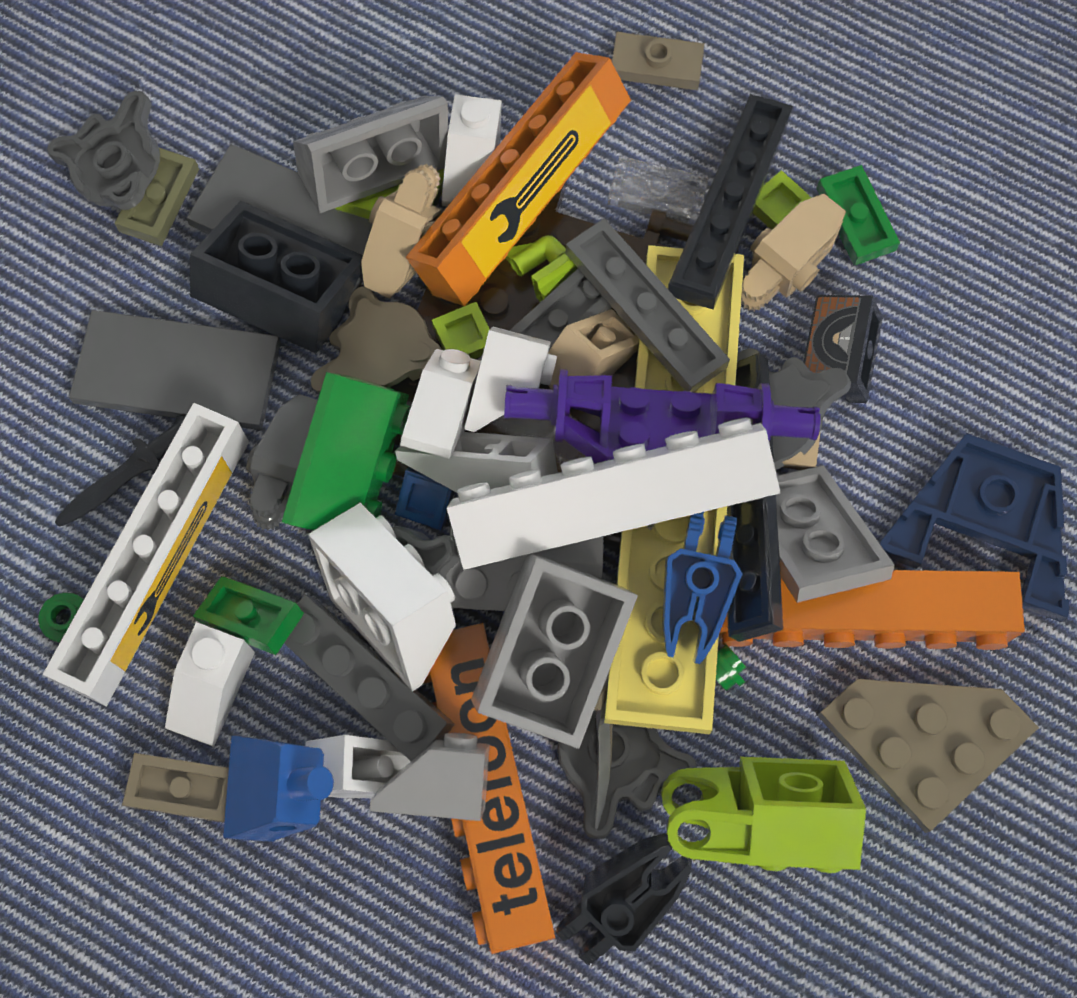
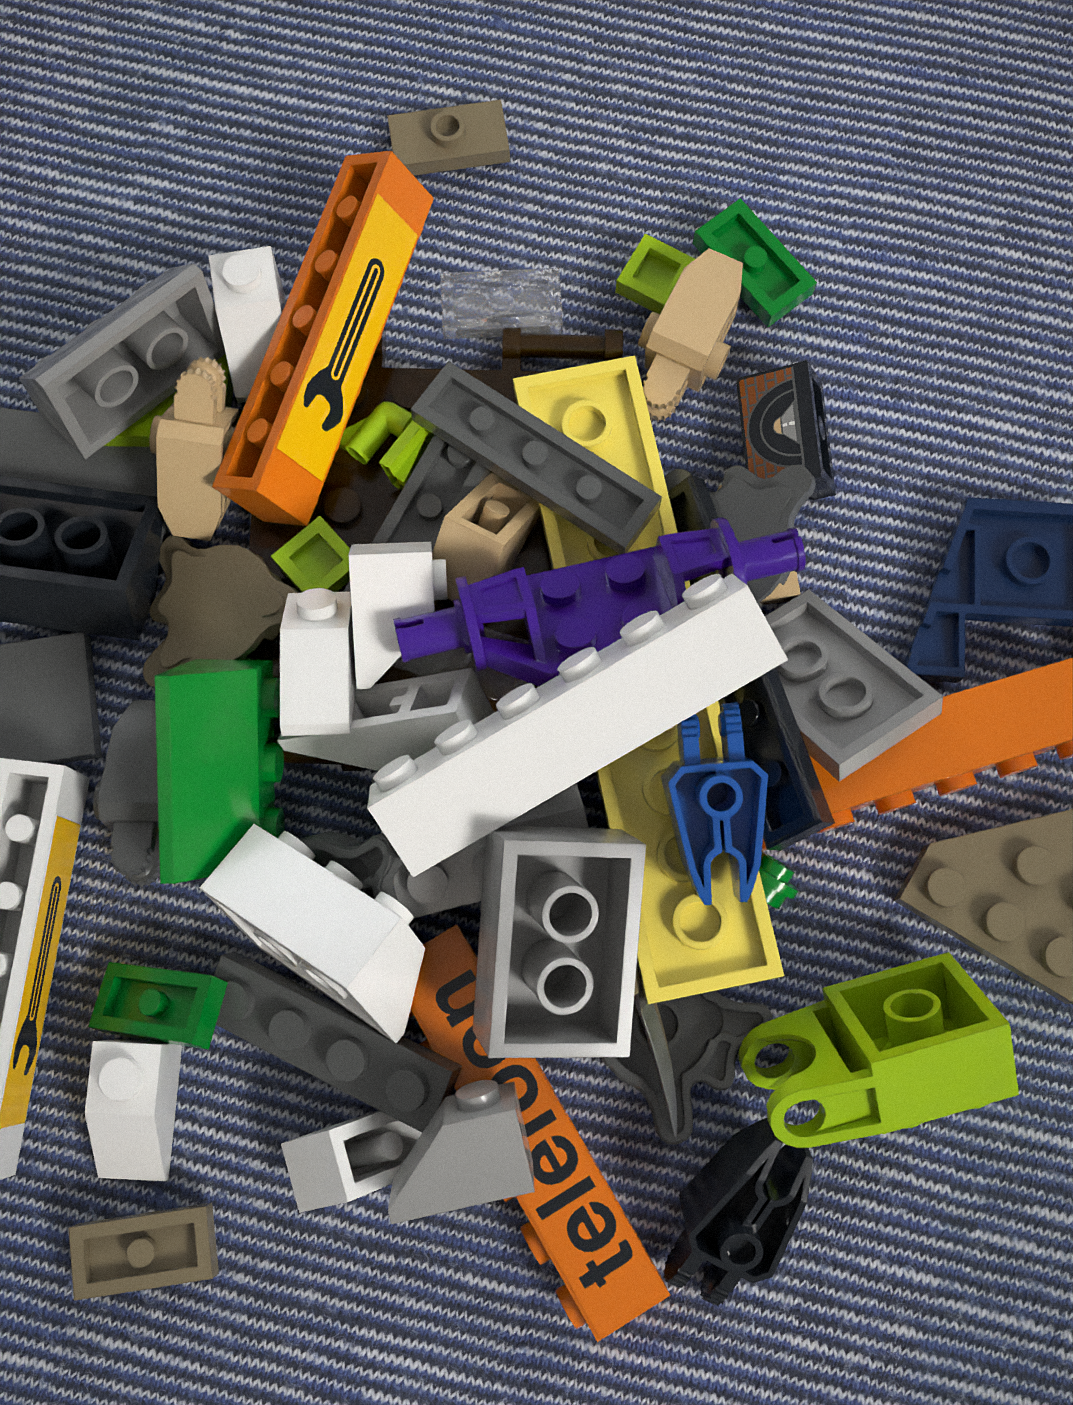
camera: 15 degrees left, 5 degrees up
blue torso [223,736,334,842] -> none
blue tile [395,467,454,530] -> none
black tile [668,94,793,310] -> none

